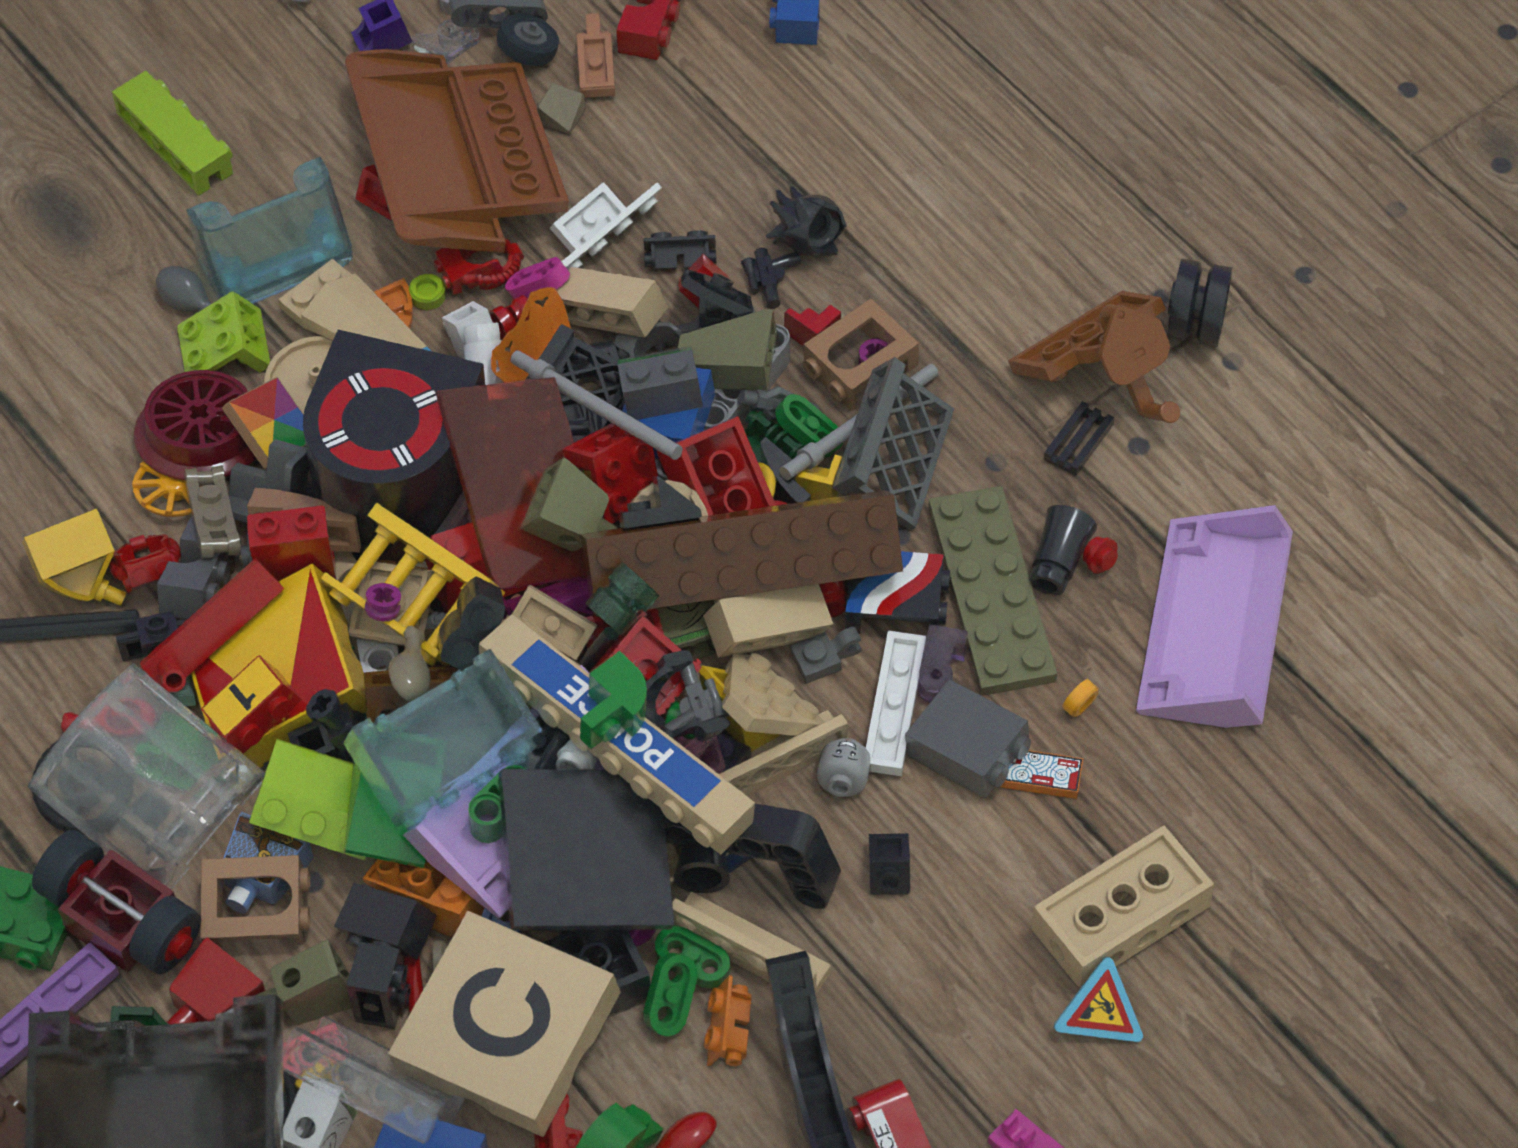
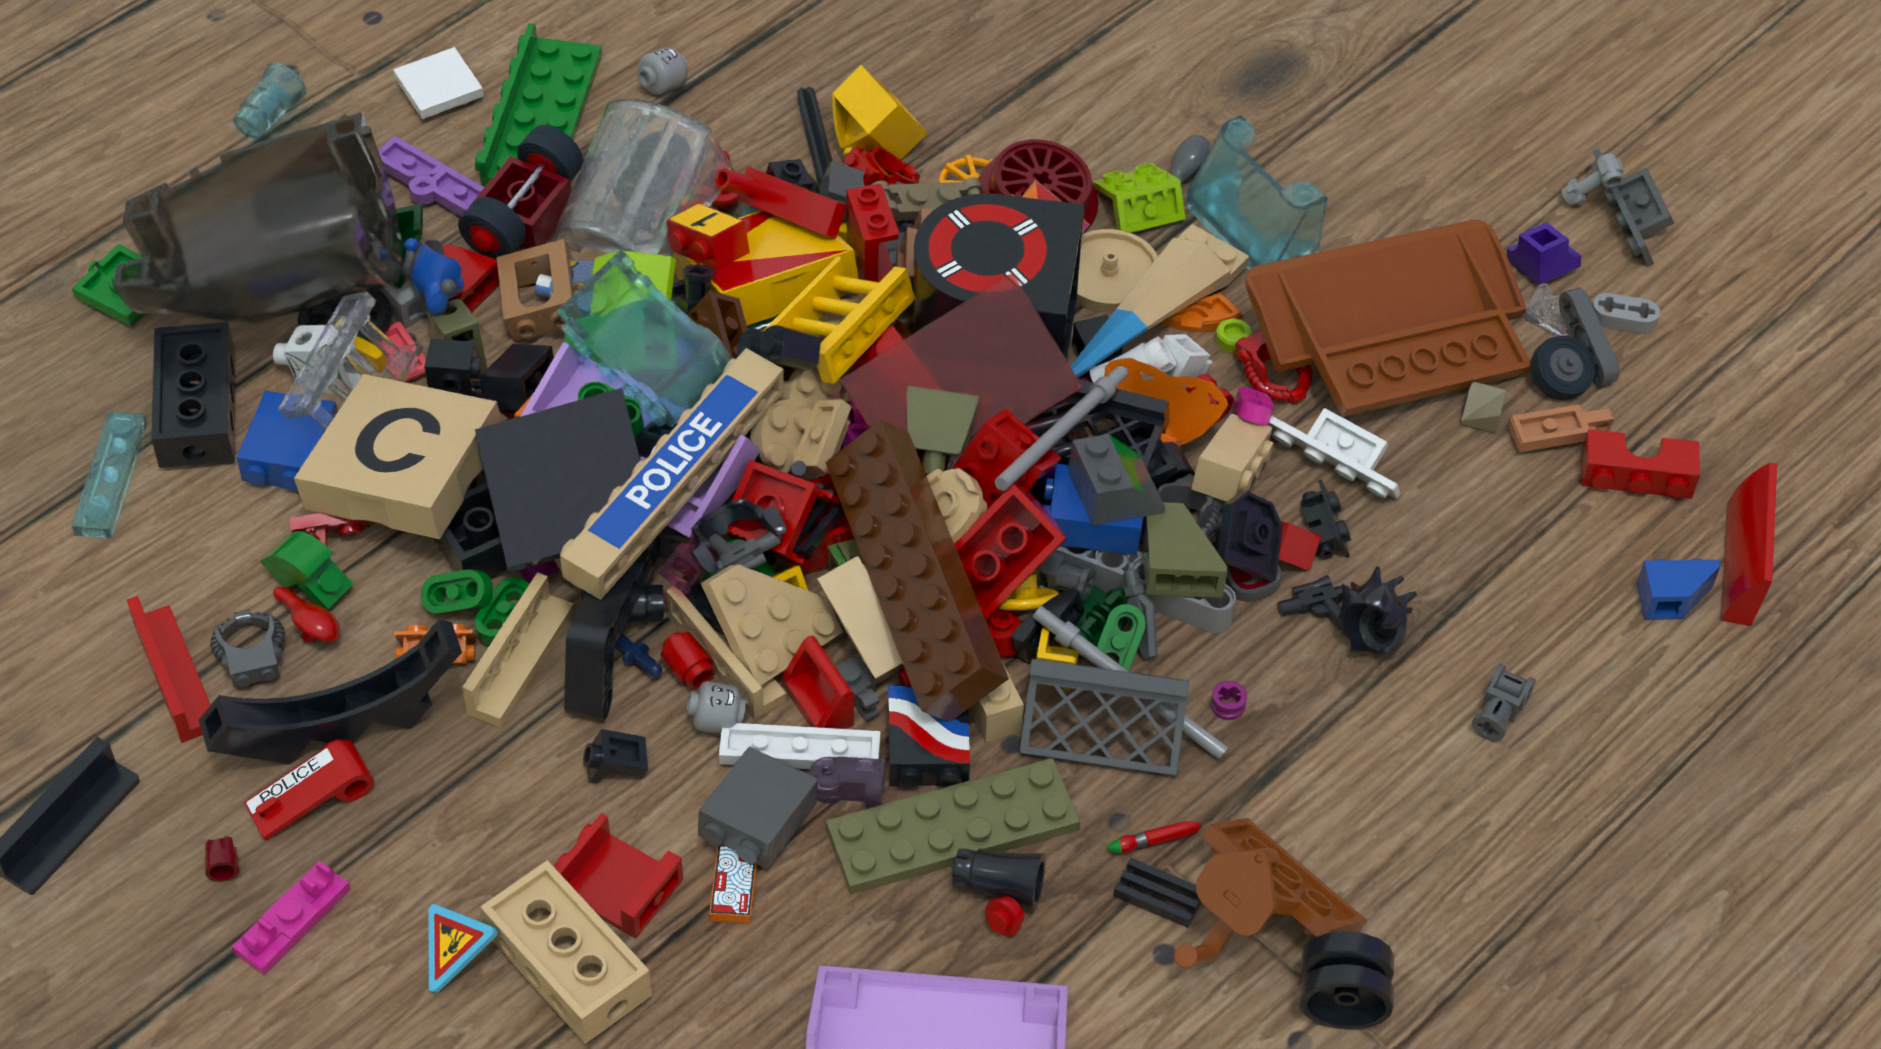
camera: 80 degrees right, 5 degrees down
lime brick [112,70,233,196] -> none
magenta bush [365,583,401,622] -> none
dark tan piece [389,626,431,702] -> none
green brick [580,651,647,749] -> none
clear green wheel [585,562,660,637] -> none
black slope [618,476,702,528] -> none
red panel [784,304,841,346] -> none
medium nougat panel [803,299,919,411] -> none
light orange tile [1062,679,1099,717] -> none
none -> blue piece [401,238,464,315]
none -> red panel [554,813,683,939]
none -> red brick [660,632,715,690]
none -> red tile [782,636,854,729]
none -> red piece [1107,821,1201,854]
none -> dark grey connector [1472,663,1536,741]

